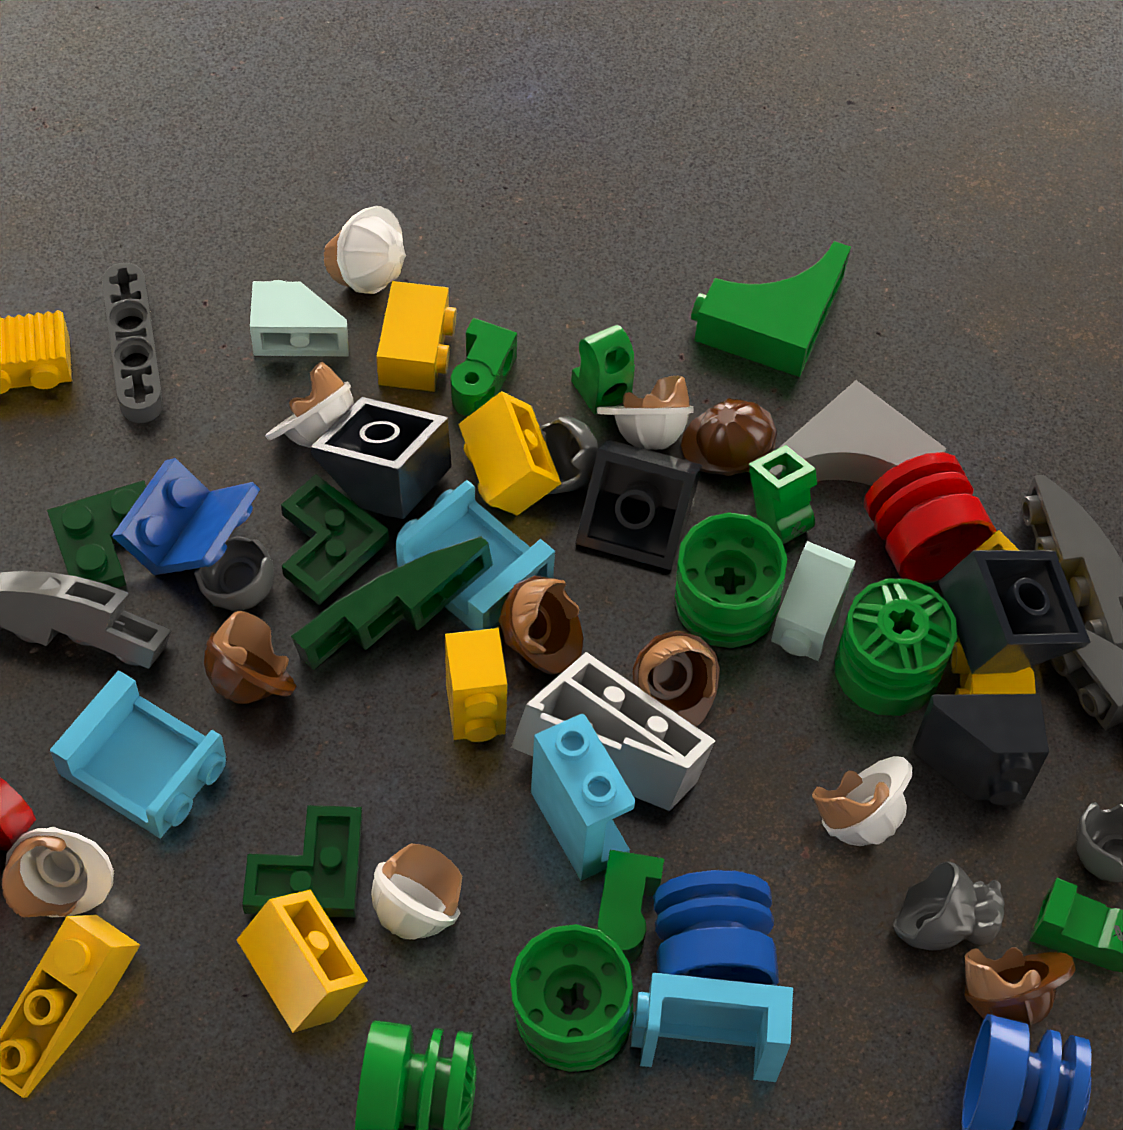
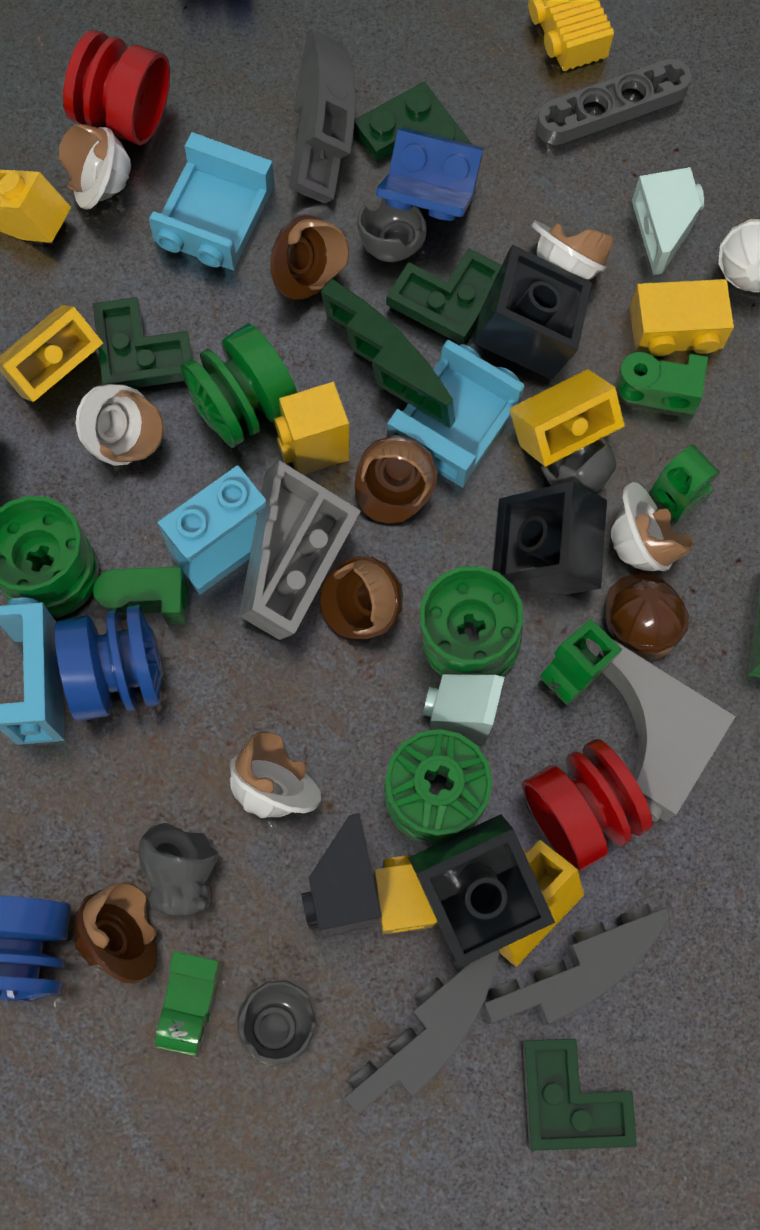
camera: 80 degrees right, 15 degrees up
none -> green wheel [180,323,298,448]

